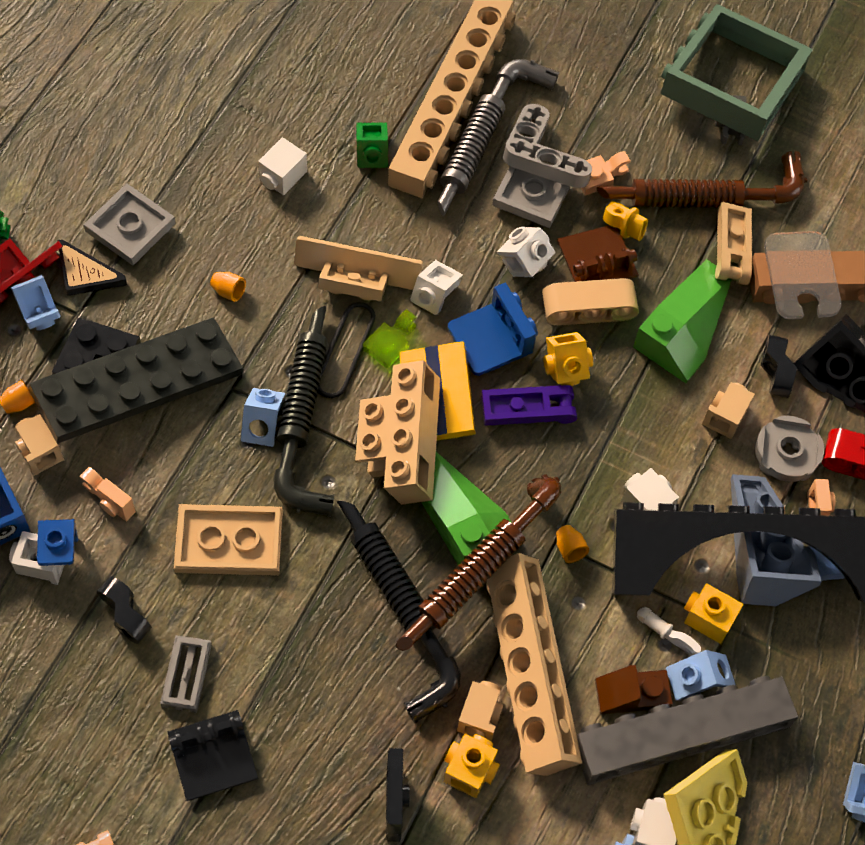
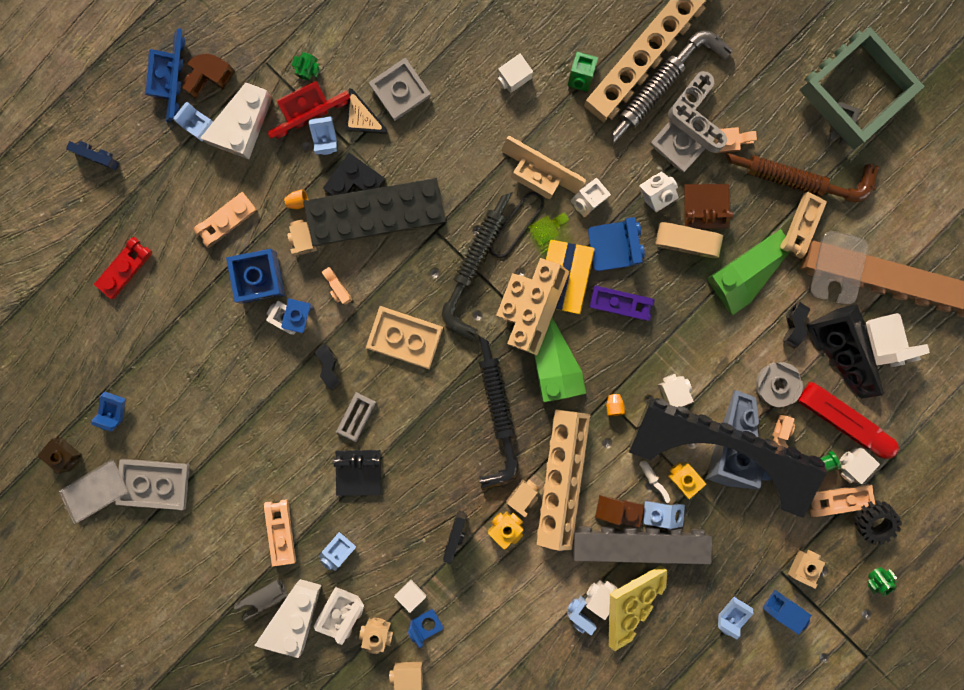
camera: 20 degrees right, 25 degrees up
light orange hose [210,272,246,302] -> none
light blue bracket [241,388,285,447] -> none
reddish brown piece [396,474,562,651] -> none
yellow brick [543,332,593,386] -> none
yellow piece [603,201,648,241] -> none
tan brick [702,382,755,440] -> none

